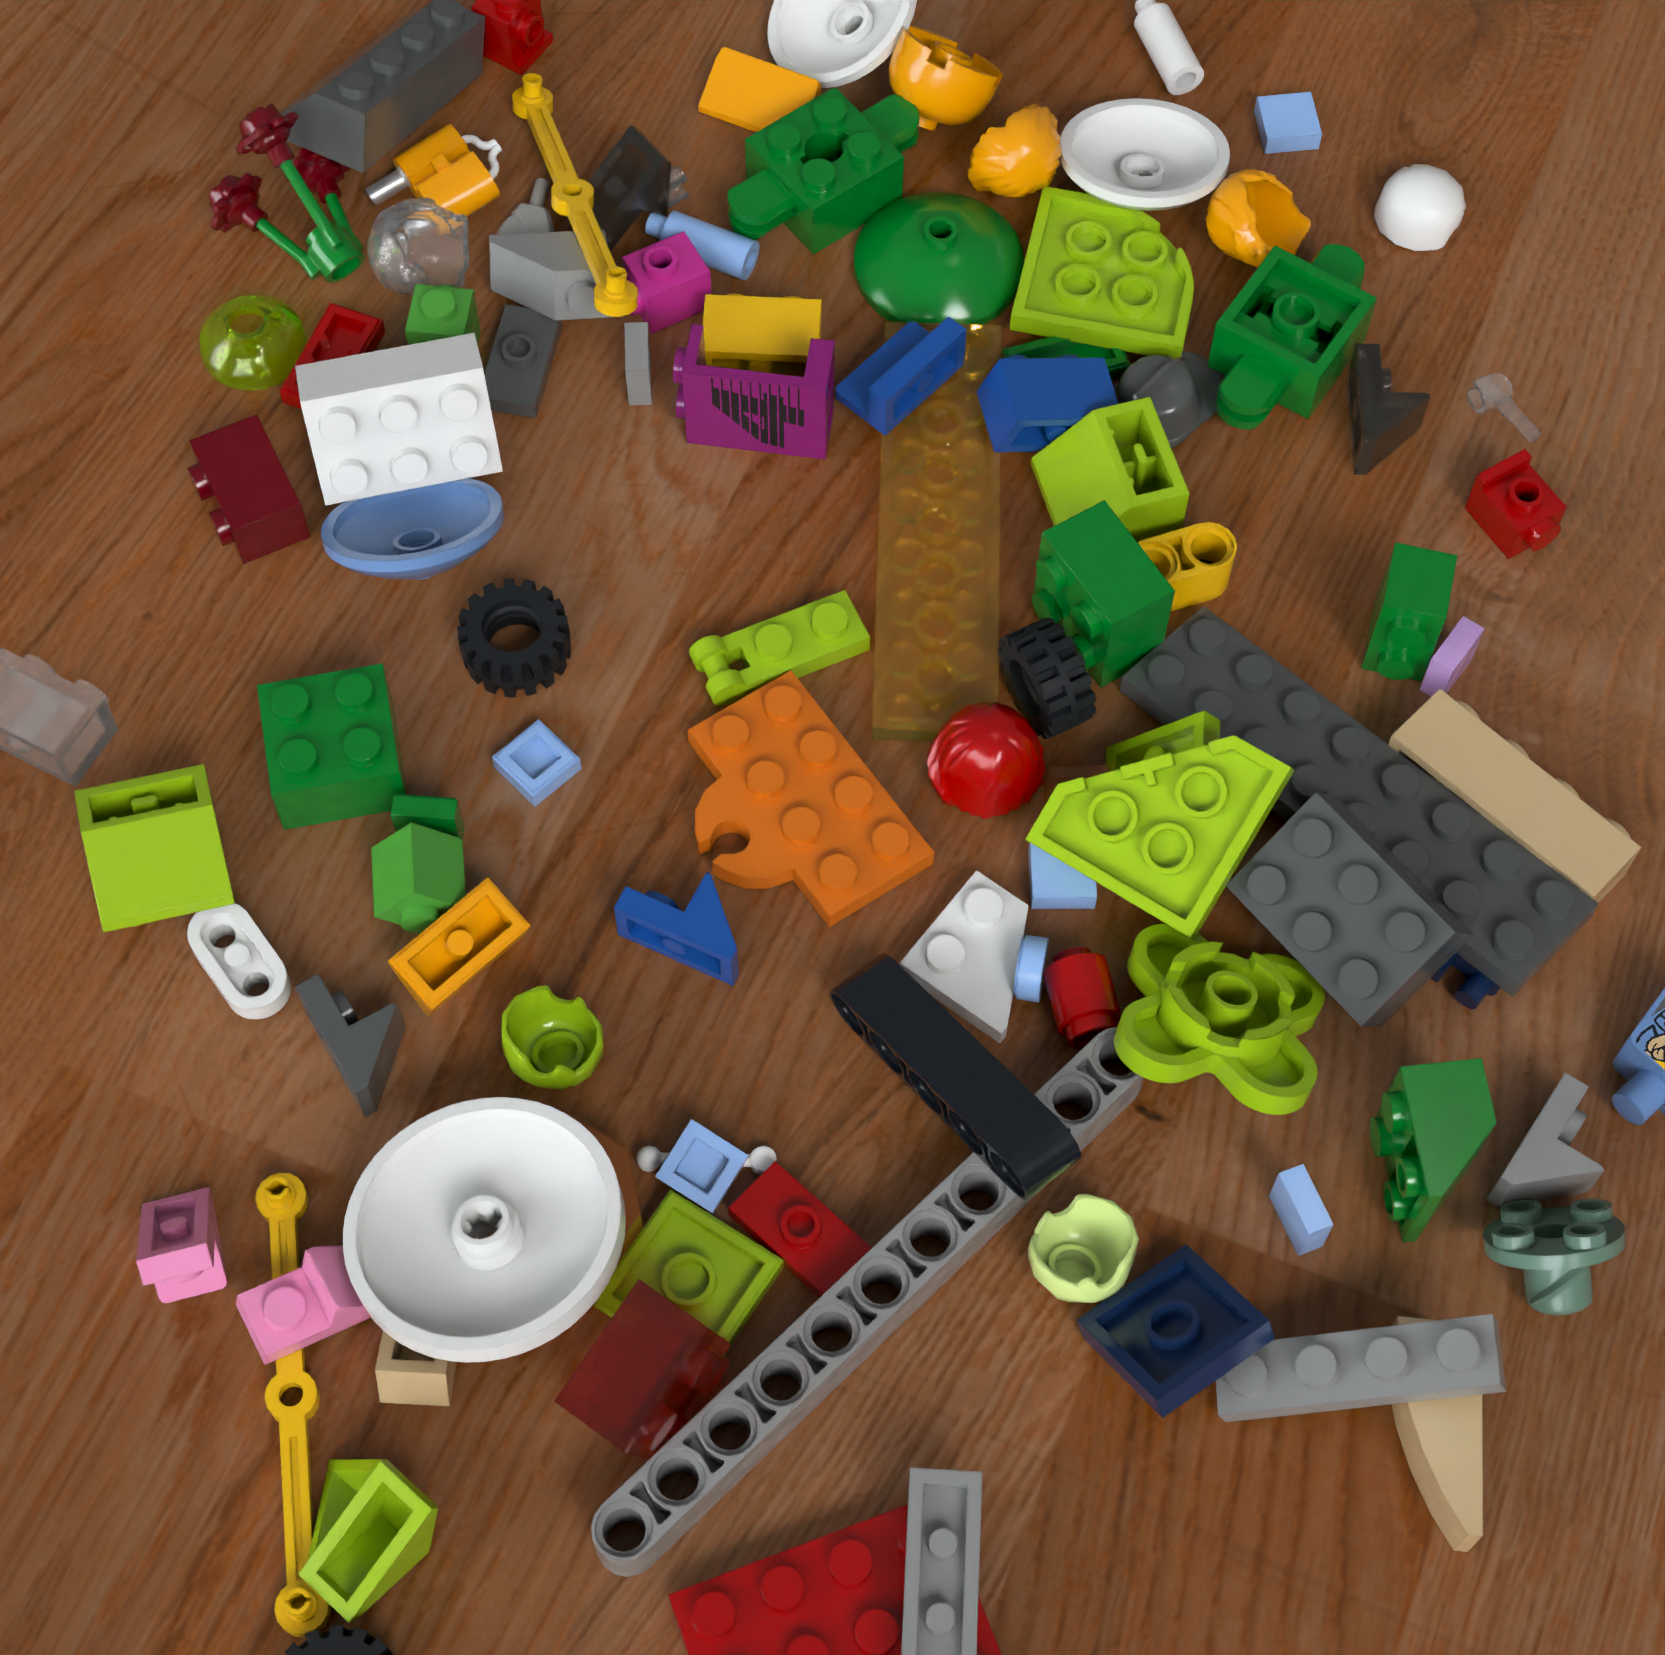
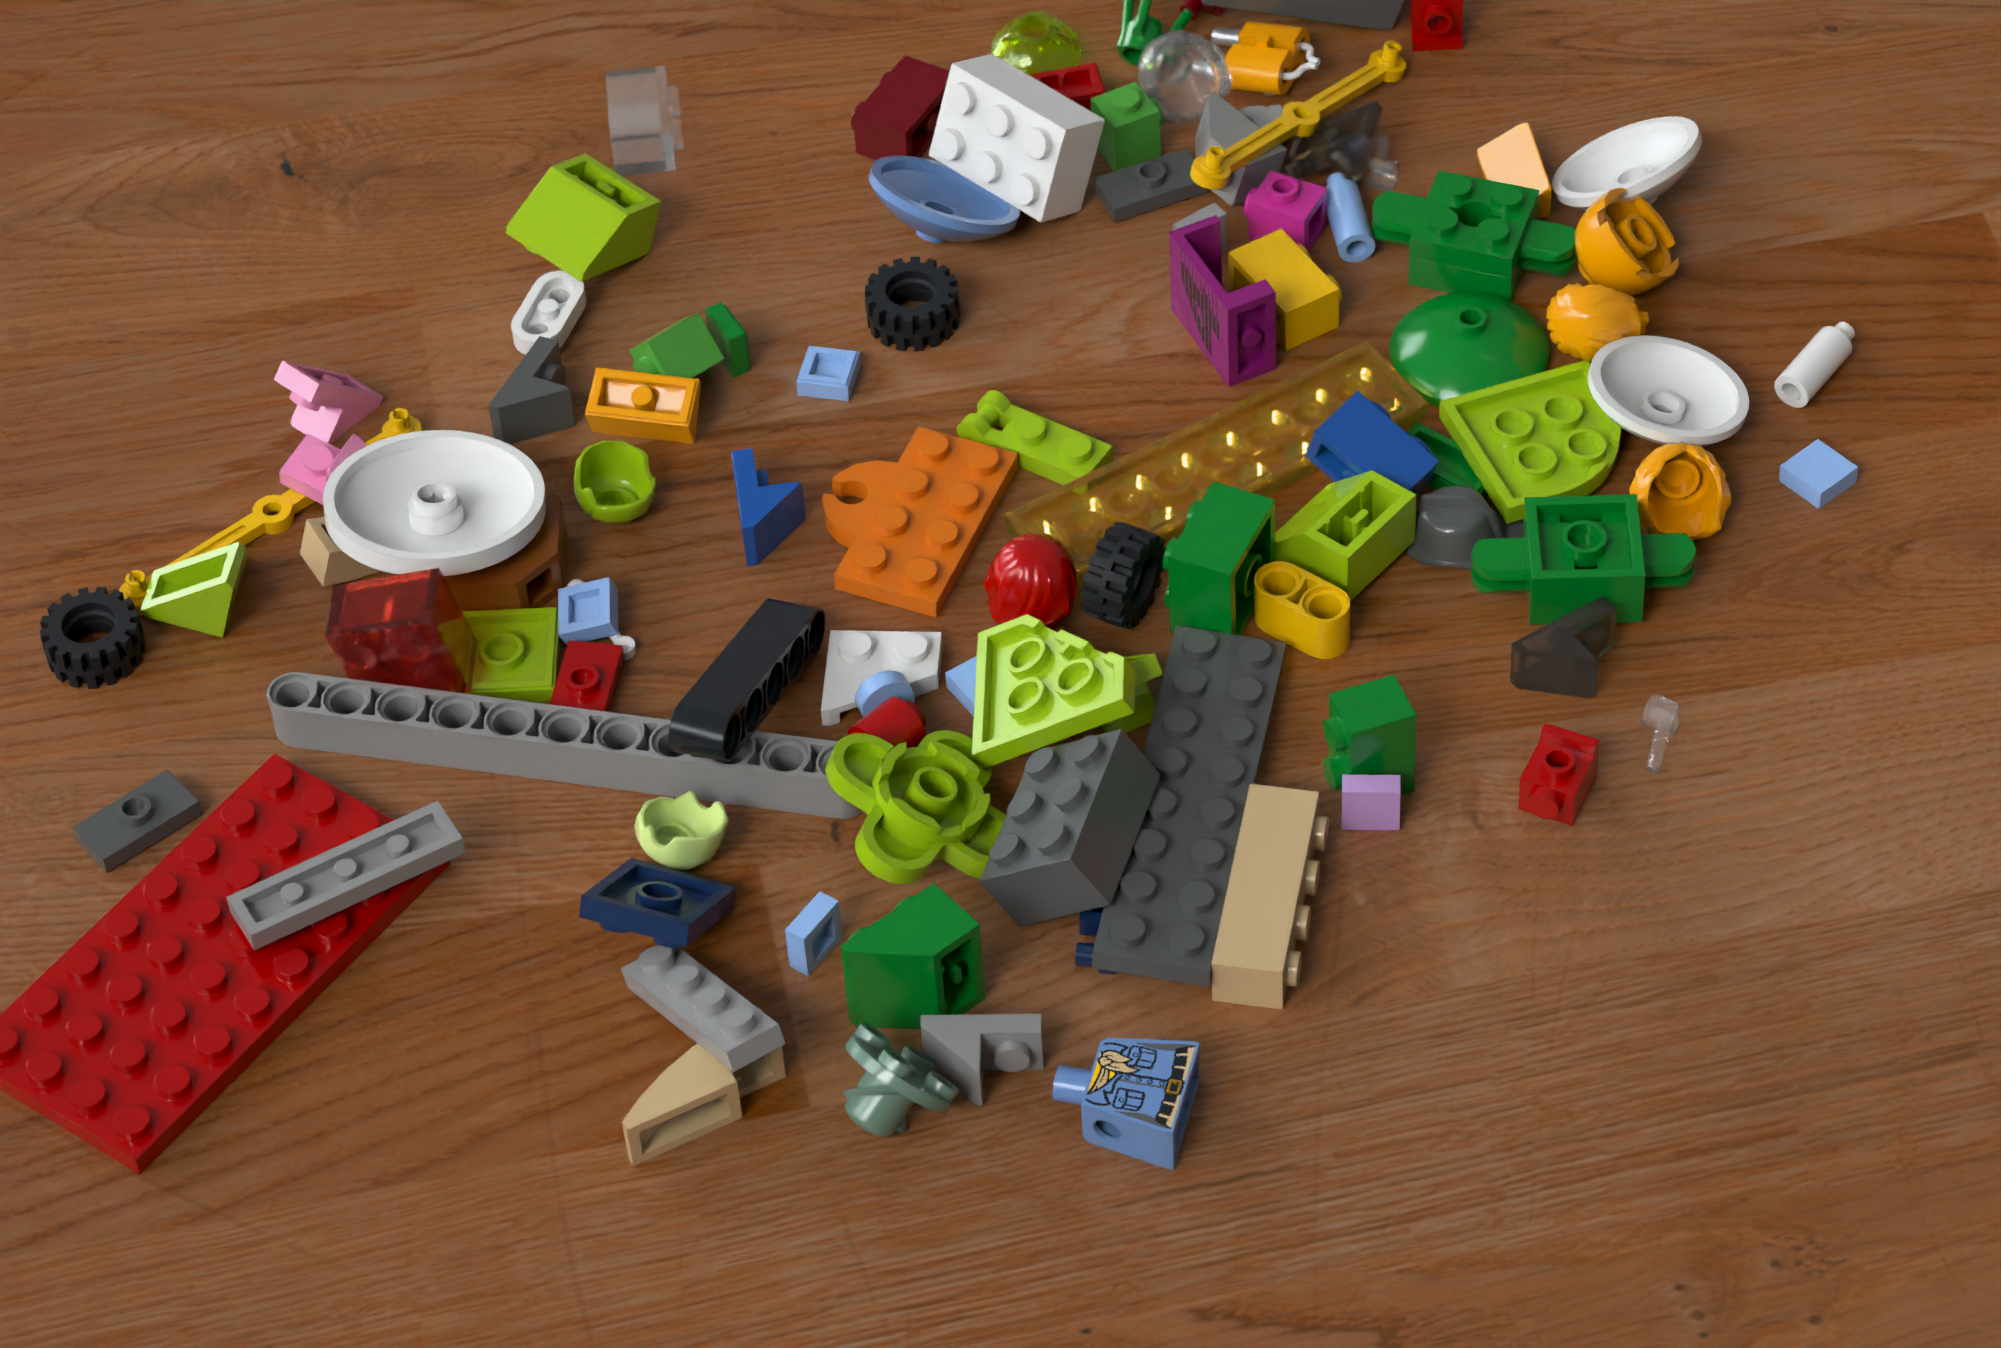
camera: 60 degrees right, 15 degrees down
green brick [257,663,408,830] -> none
blue panel [835,316,967,436] -> none
white hair [1374,164,1466,251] -> none

